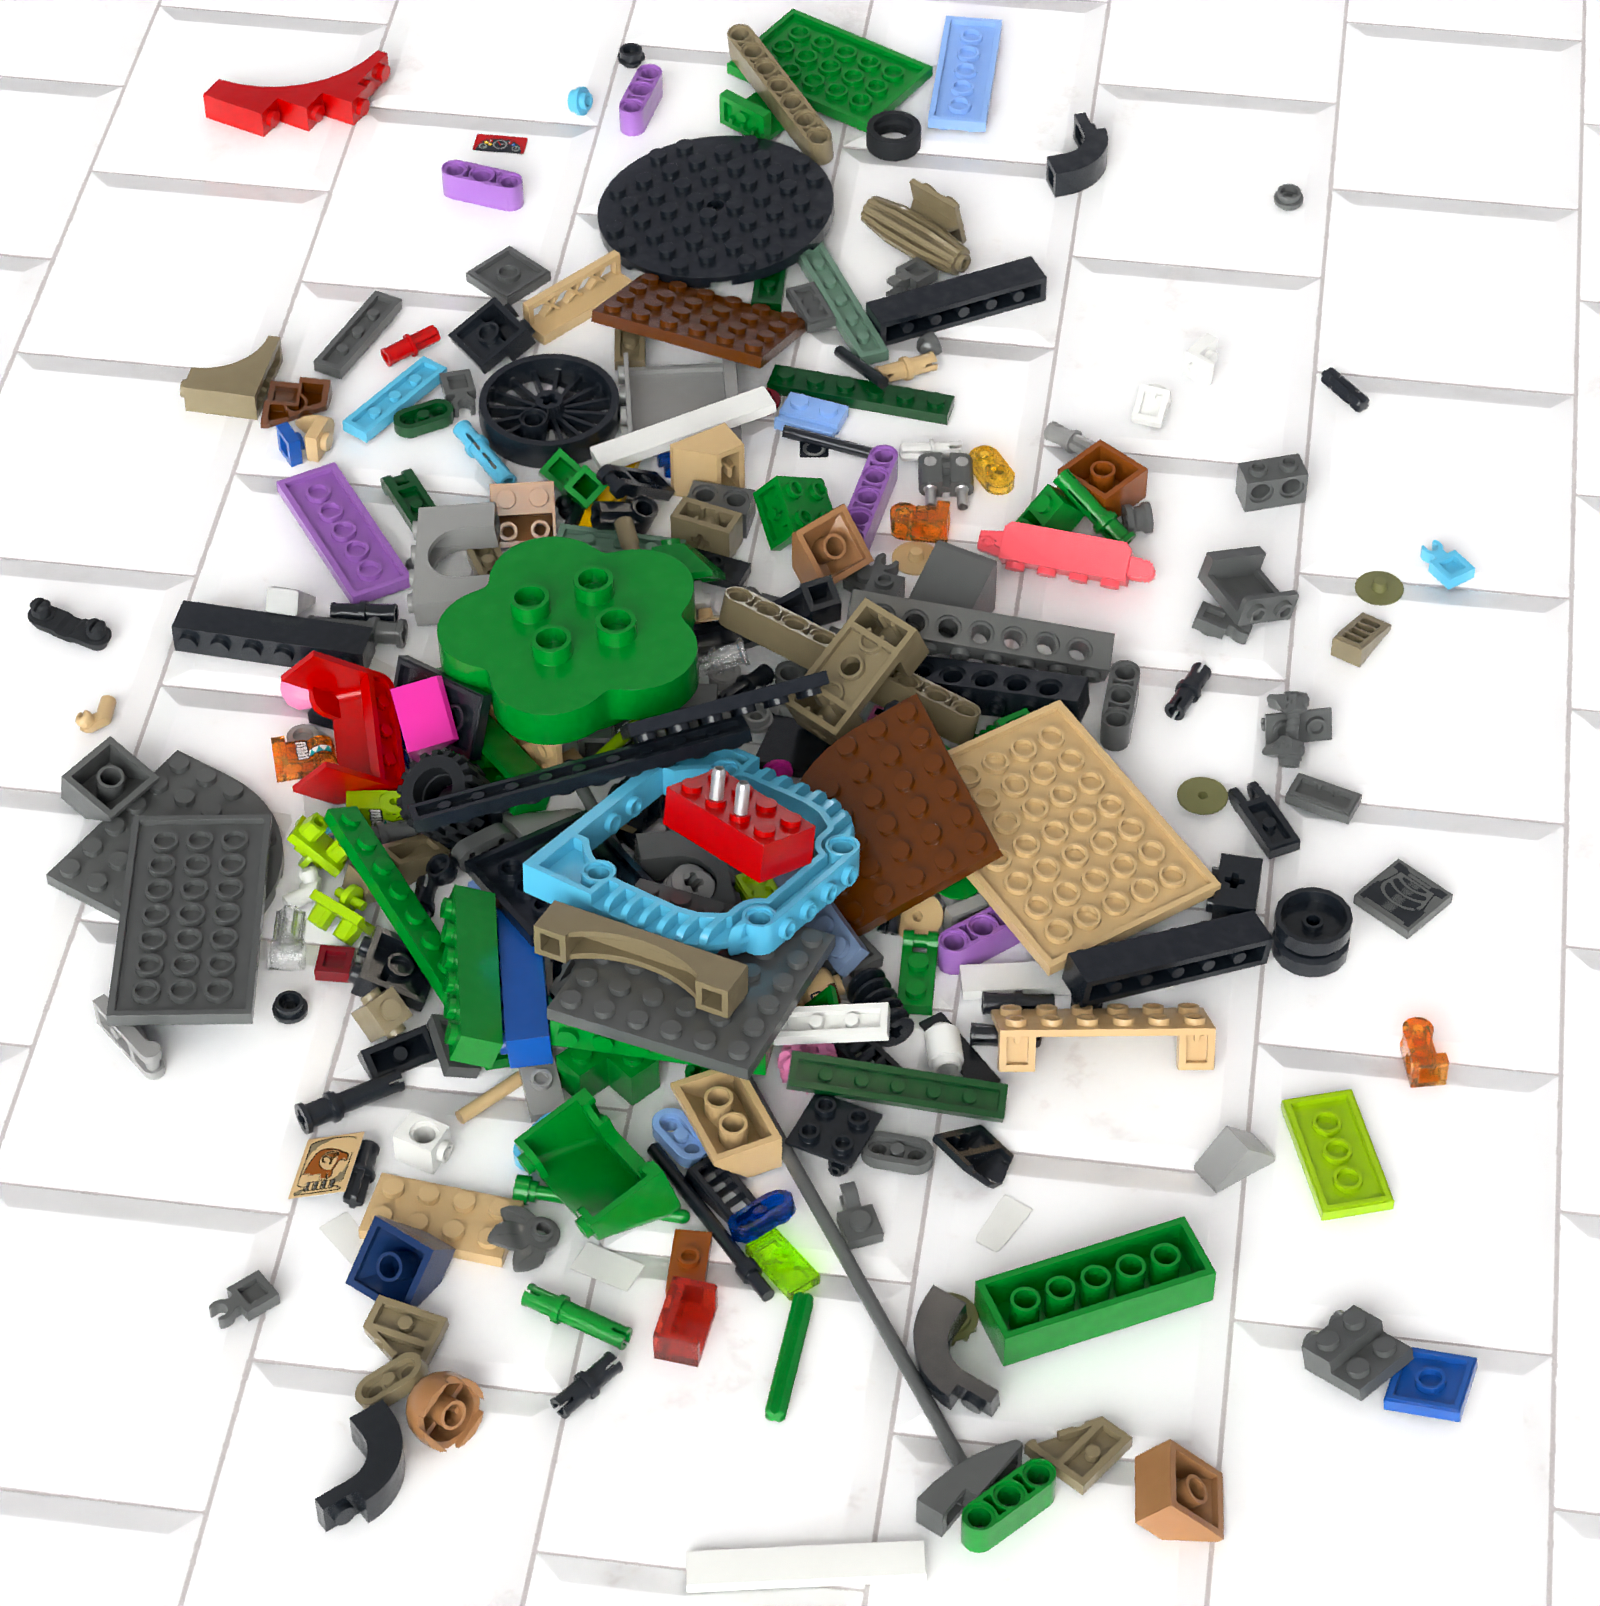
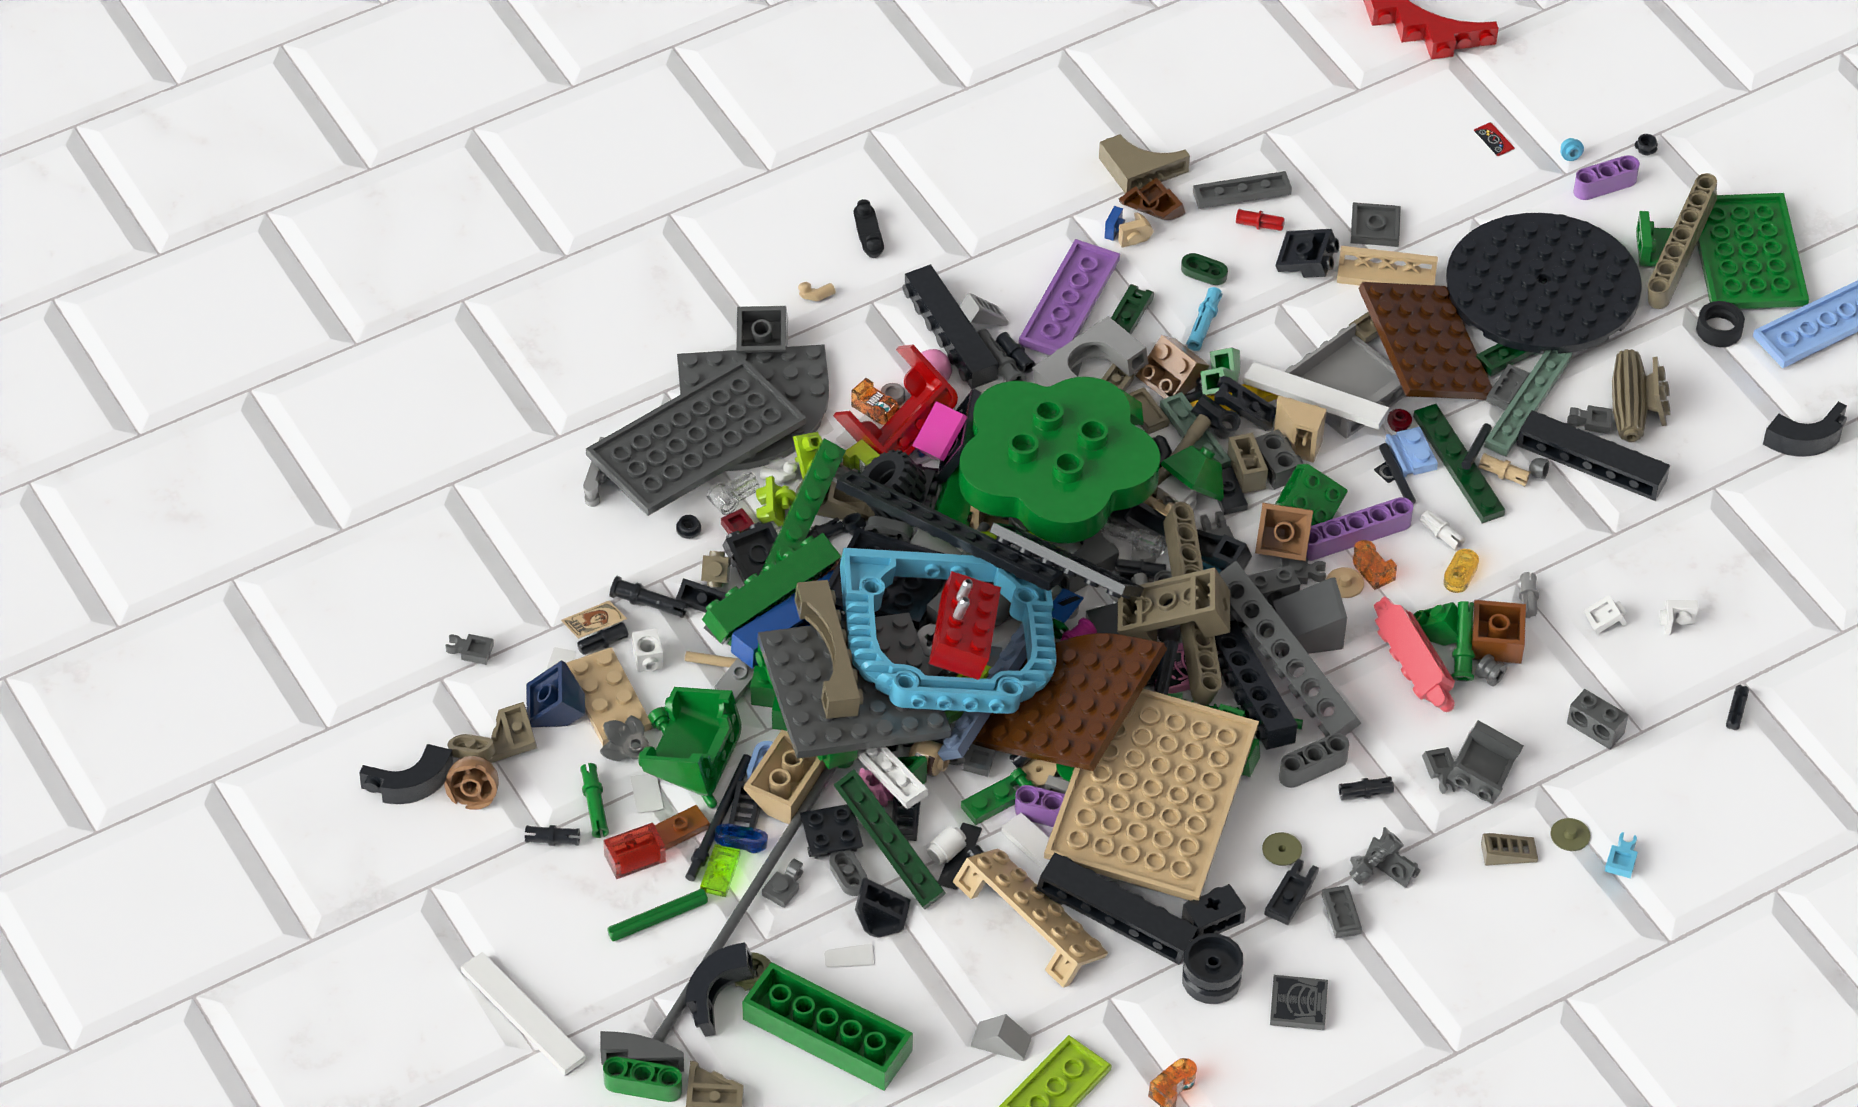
camera: 50 degrees right, 5 degrees up
medium azure plate [342,356,447,443] -> none
dark grey plate [439,369,476,418] -> none
beam [441,160,524,212] -> none
black piece [478,354,621,469] -> none
black piece [846,967,914,1047] -> none
dark grey piece [918,452,974,510] -> none
black pin [981,990,1055,1015] -> none

